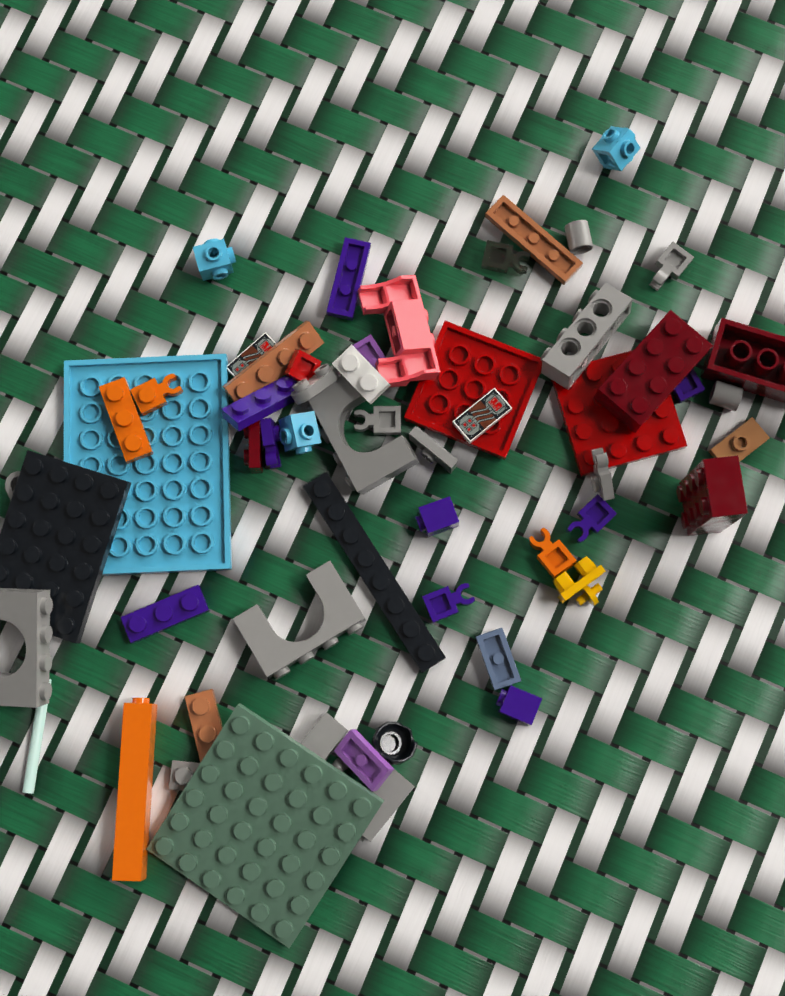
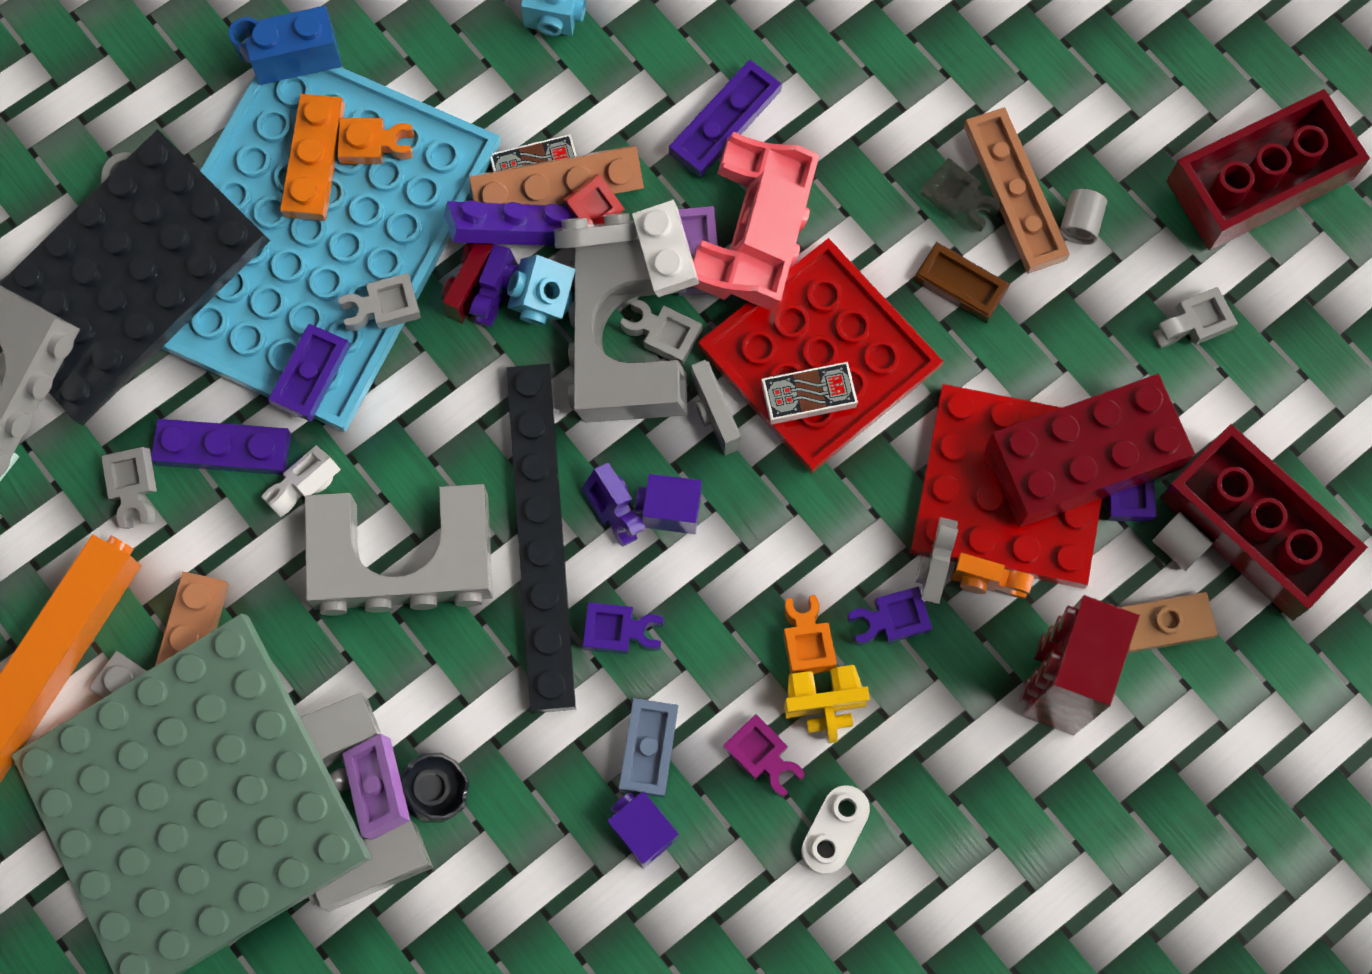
camera: 25 degrees right, 5 degrees down
light grey brick [541,283,633,390] -> none
medium azure brick [592,126,640,171] -> none
none -> light grey plate [101,447,157,529]
none -> blue hinge [229,5,342,85]
none -> white plate [261,445,341,517]
none -> dark purple plate [268,324,351,422]
none -> light grey plate [338,273,421,331]
none -> dark purple plate [581,463,645,547]
none -> magenta plate [723,714,805,798]
none -> white plate [801,786,870,875]
none -> reddish brown tile [913,241,1010,323]
none -> orange plate [951,553,1034,599]
none -> dark red brick [1166,89,1370,251]

